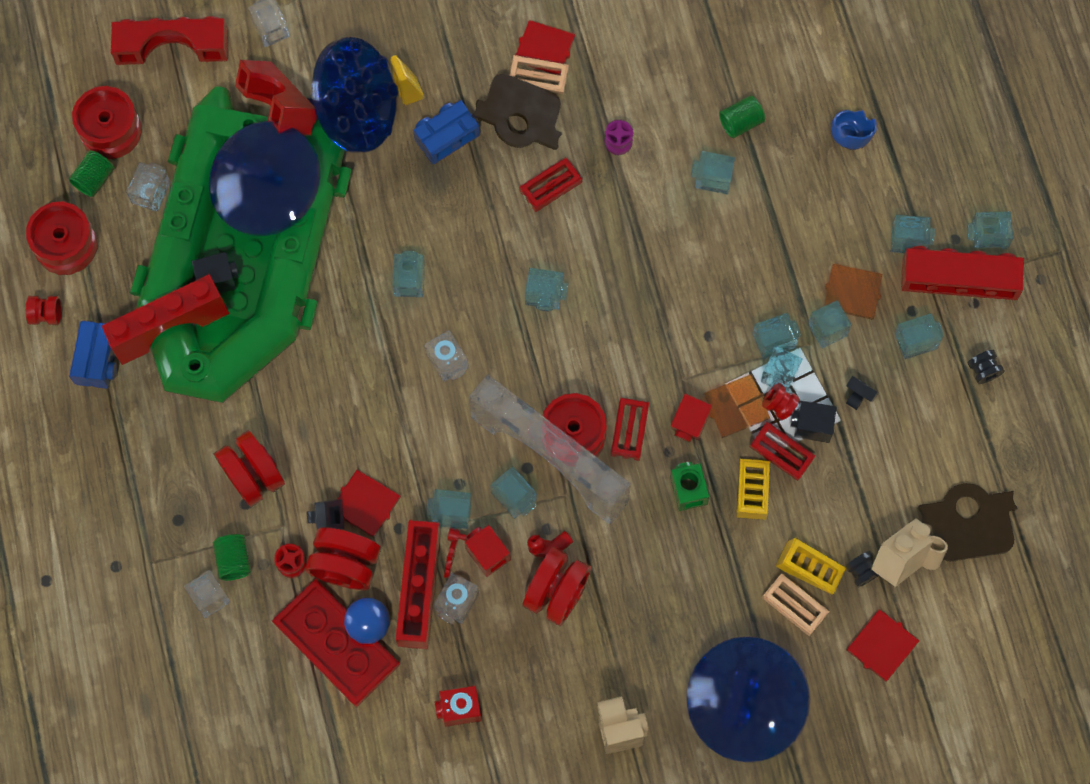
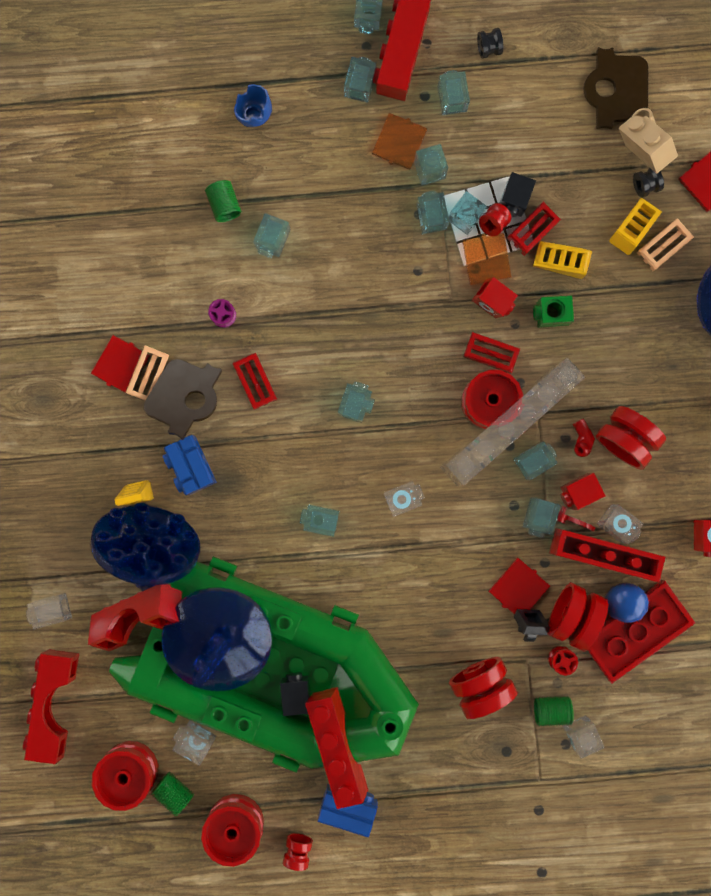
camera: 80 degrees left, 15 degrees up
black tile [846,376,879,410] -> none

